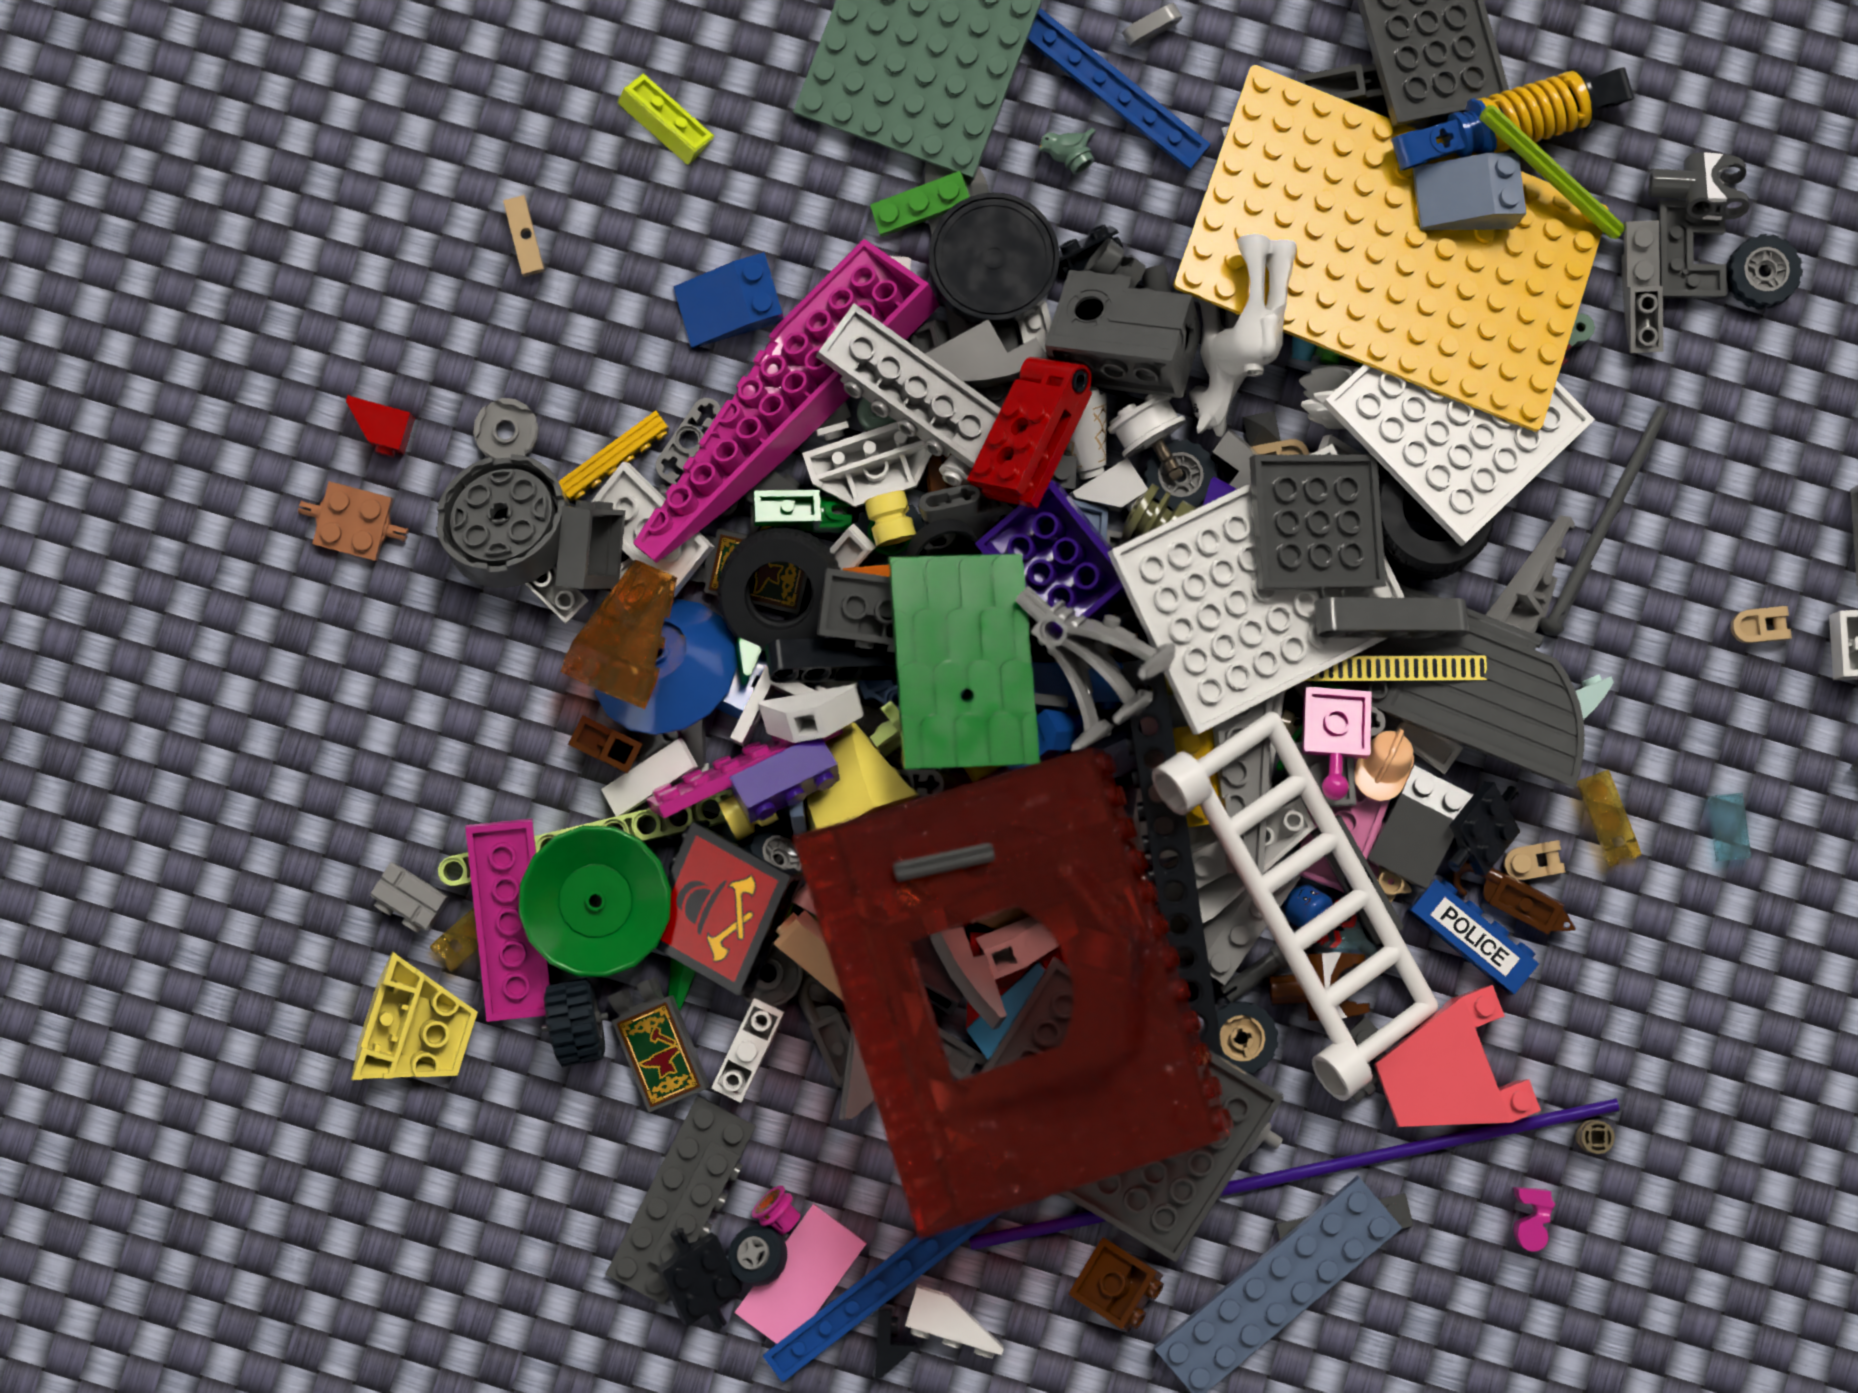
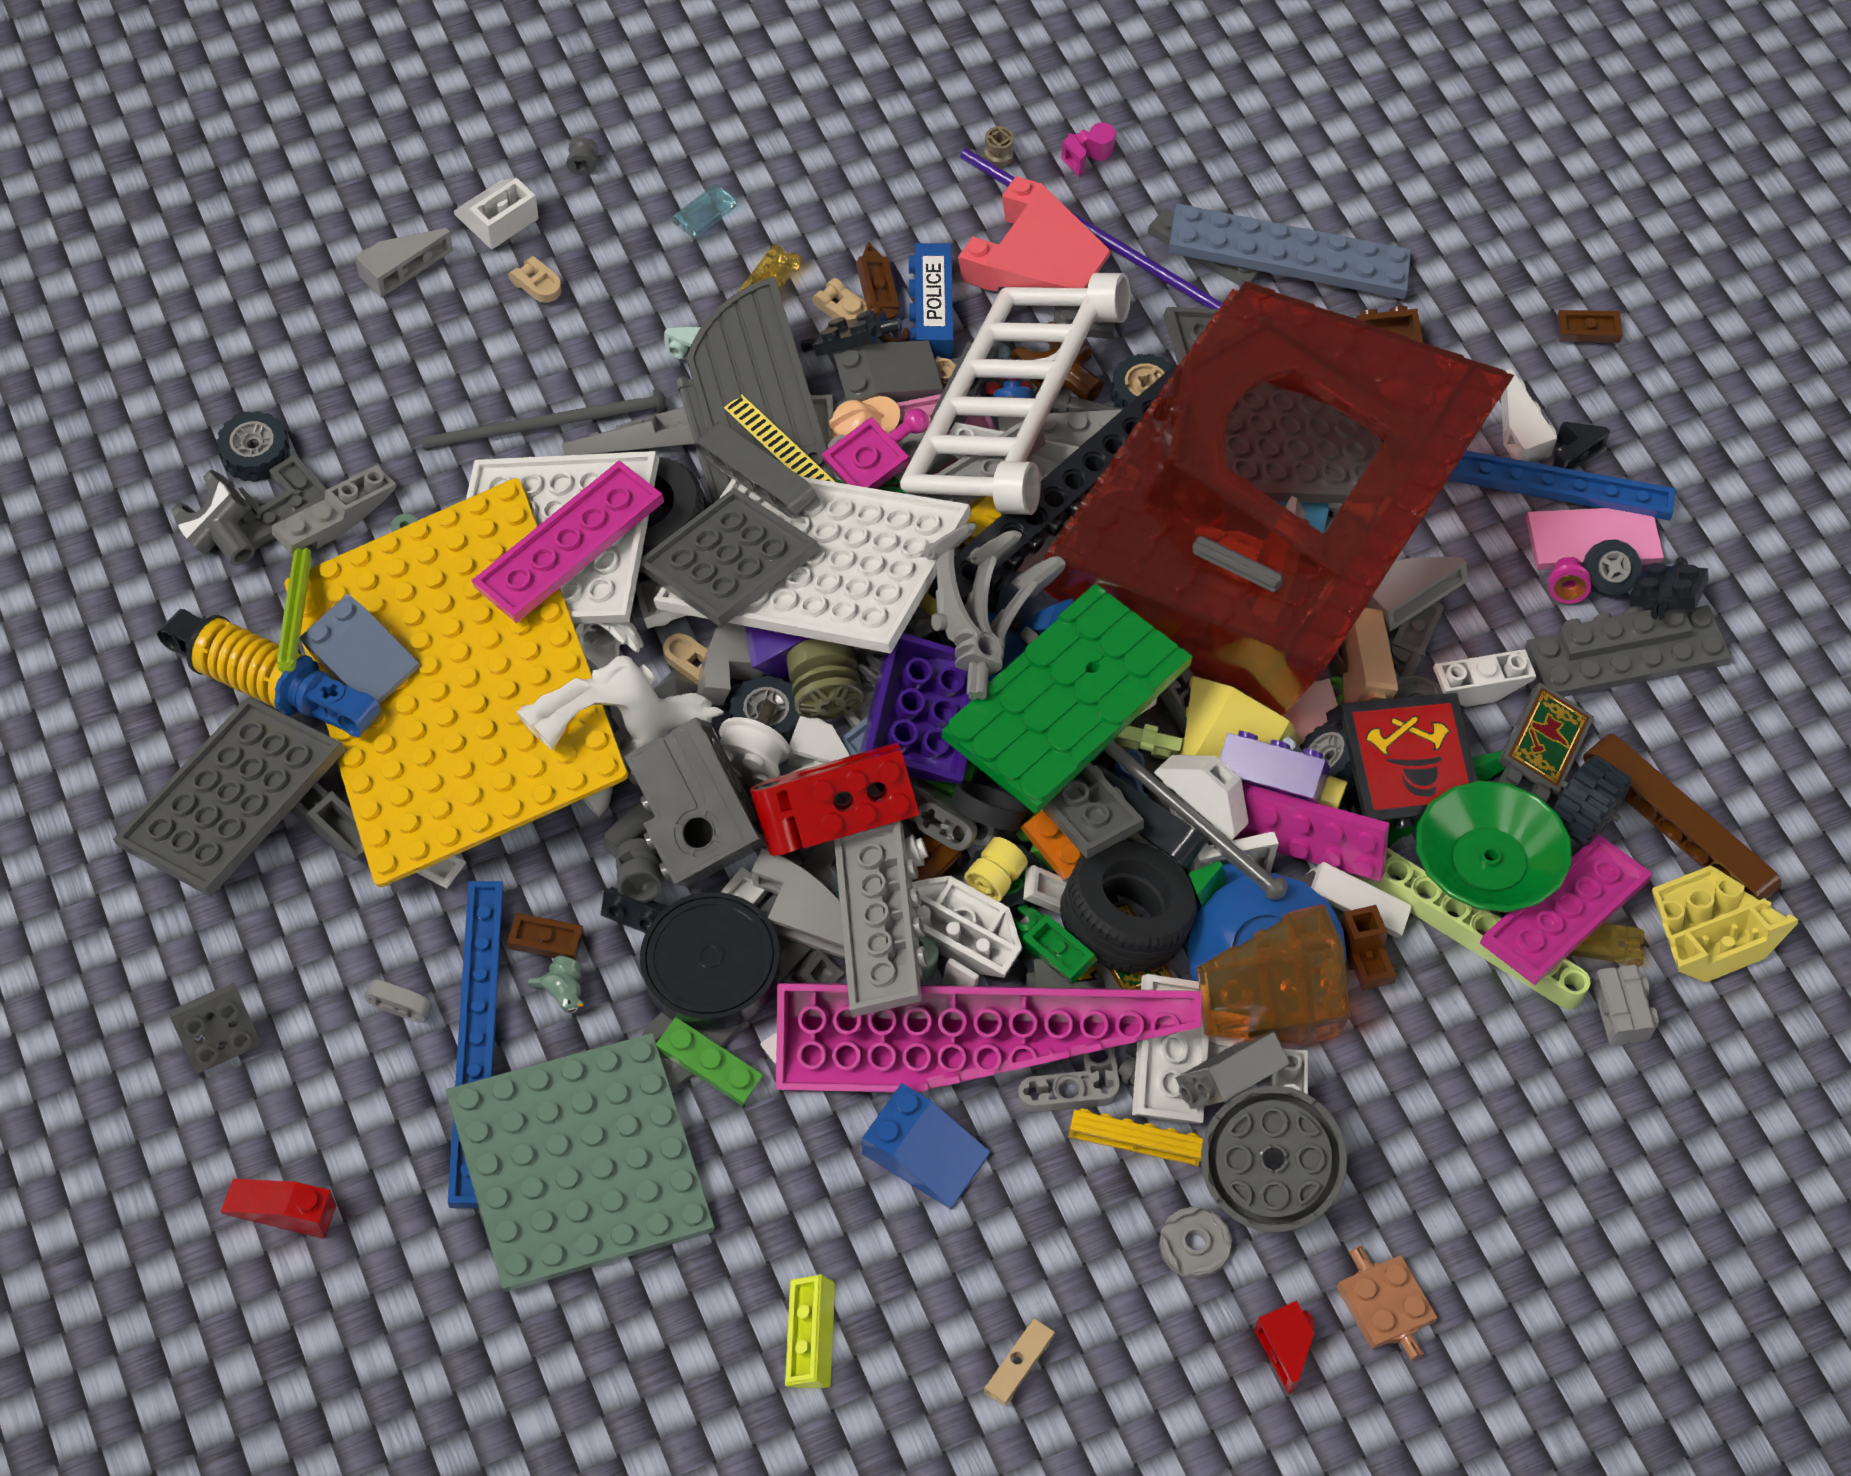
camera: 135 degrees left, 25 degrees down
none -> dark pink plate [471,460,664,624]
none -> reddish brown plate [507,913,584,961]
none -> dark grey bar [1103,741,1287,900]
none -> reddish brown beam [1583,733,1782,900]

